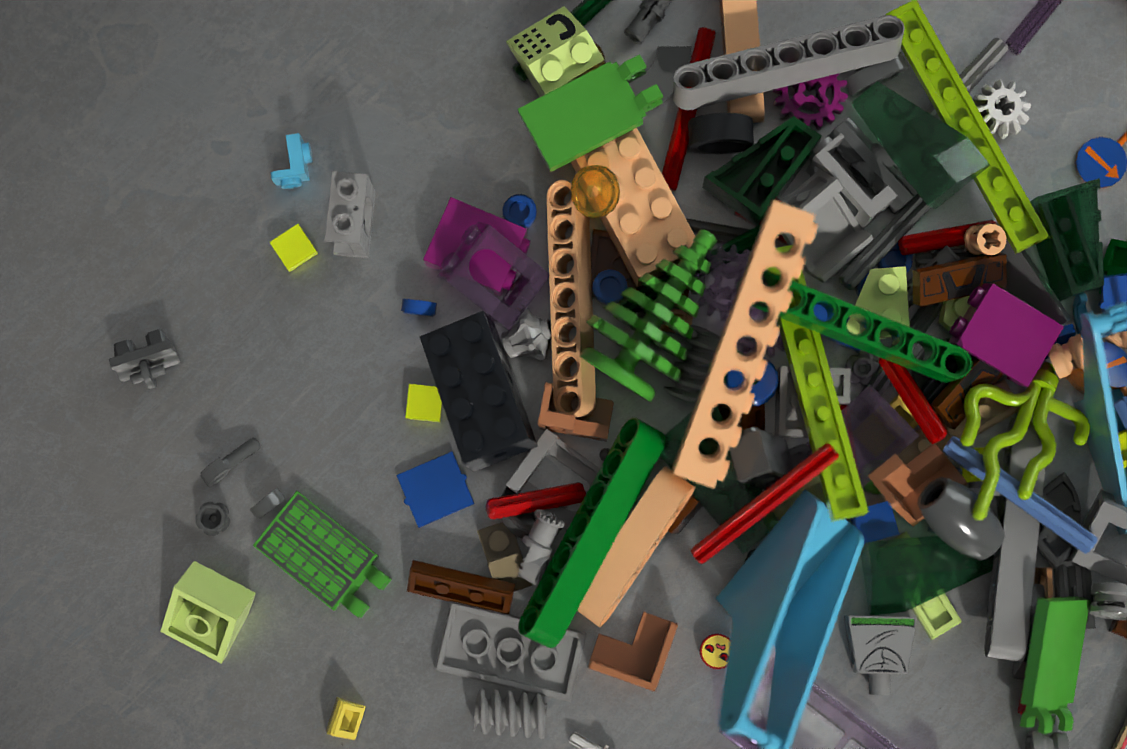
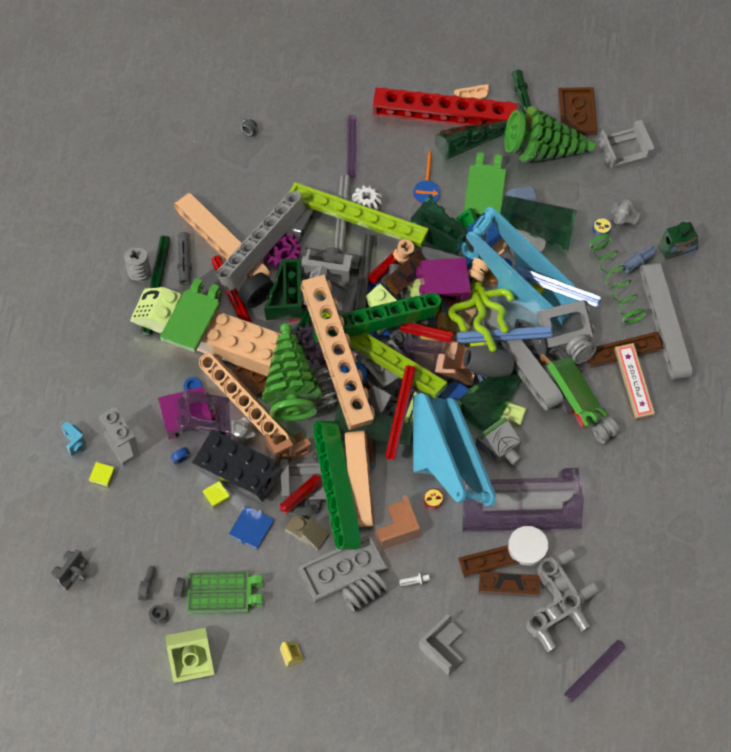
camera: 40 degrees left, 20 degrees down
reddish brown tile [407,560,515,615] -> none
light grey connector [518,509,565,586] -> none
clear yellow piece [571,165,620,218] -> none
blue tile [593,270,627,305] -> none
clear green wedge [851,81,990,209] -> none

